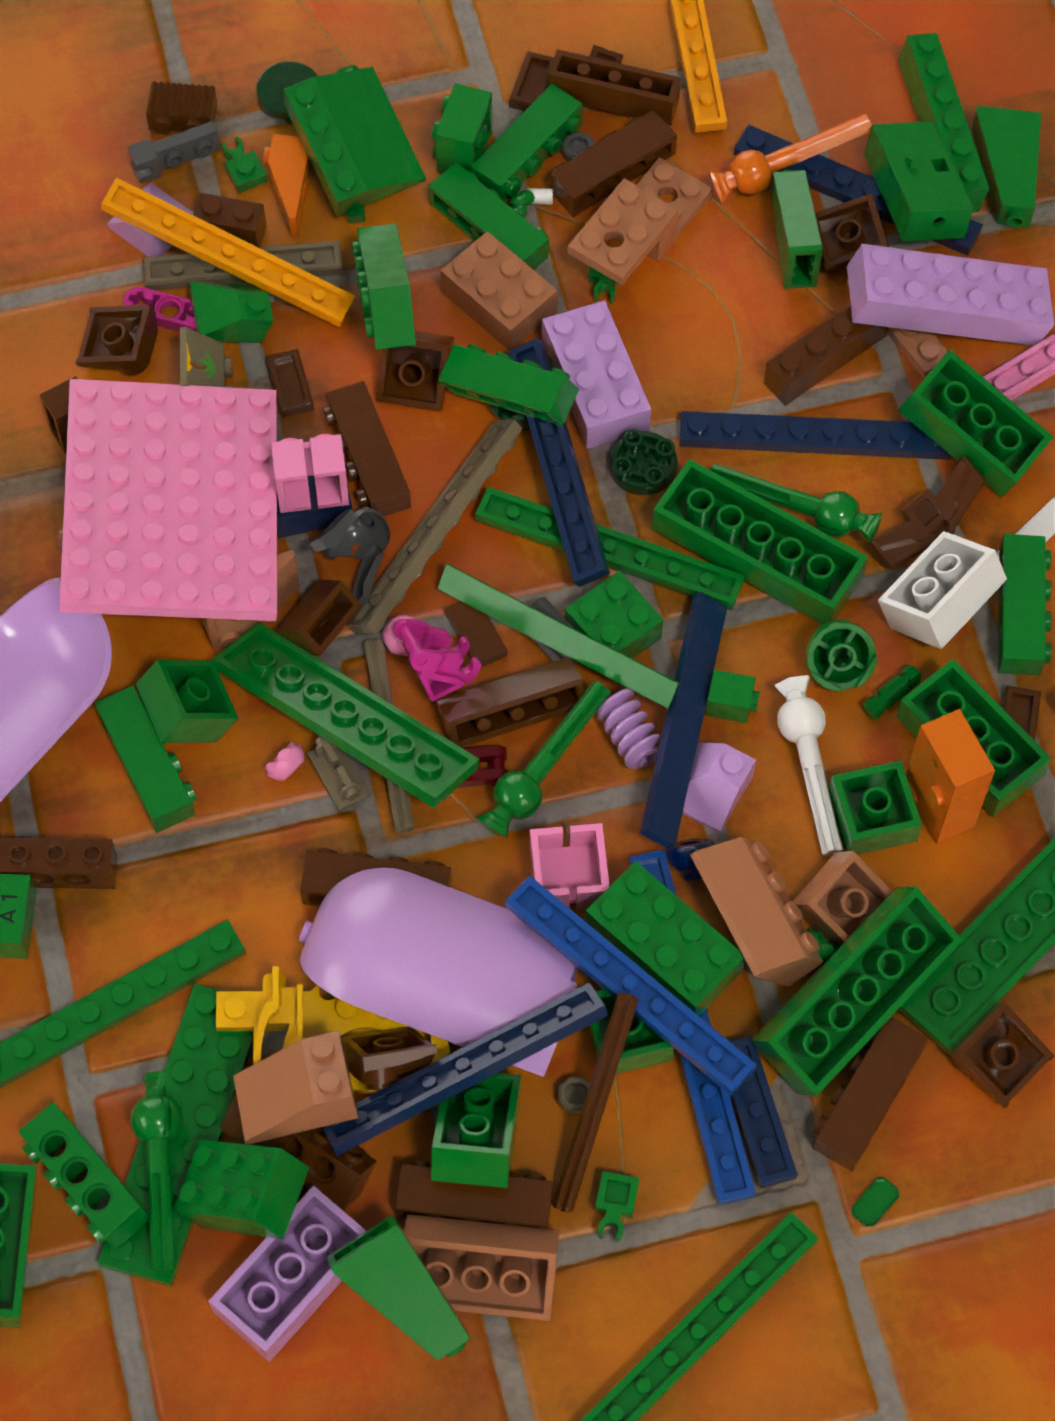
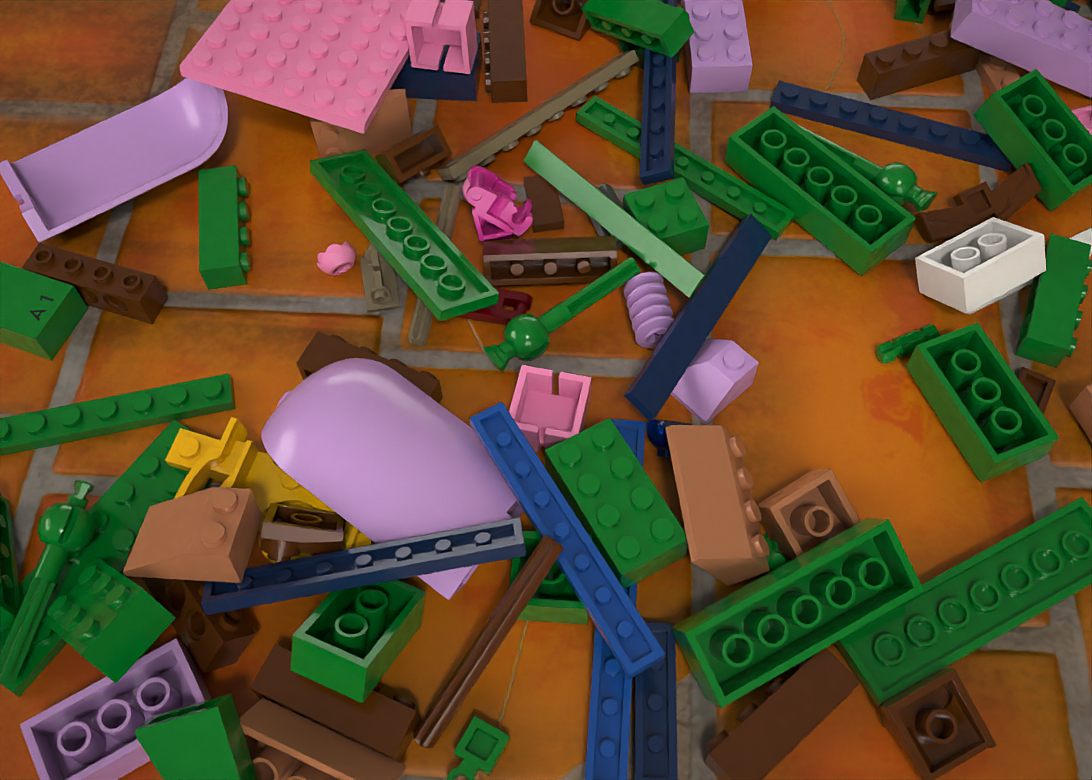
camera: 20 degrees right, 5 degrees down
green brick [136,659,239,743] -> none
dark grey piece [309,507,391,608] -> none
dark tan tile [559,1077,590,1115] -> none
dark green tile [609,429,677,495] -> none
green brick [705,670,760,724] -> none
white piece [775,675,843,856] -> none
green cylinder [806,619,877,692] -> none
green brick [829,760,922,855] -> none
orange brick [906,709,995,844] -> none

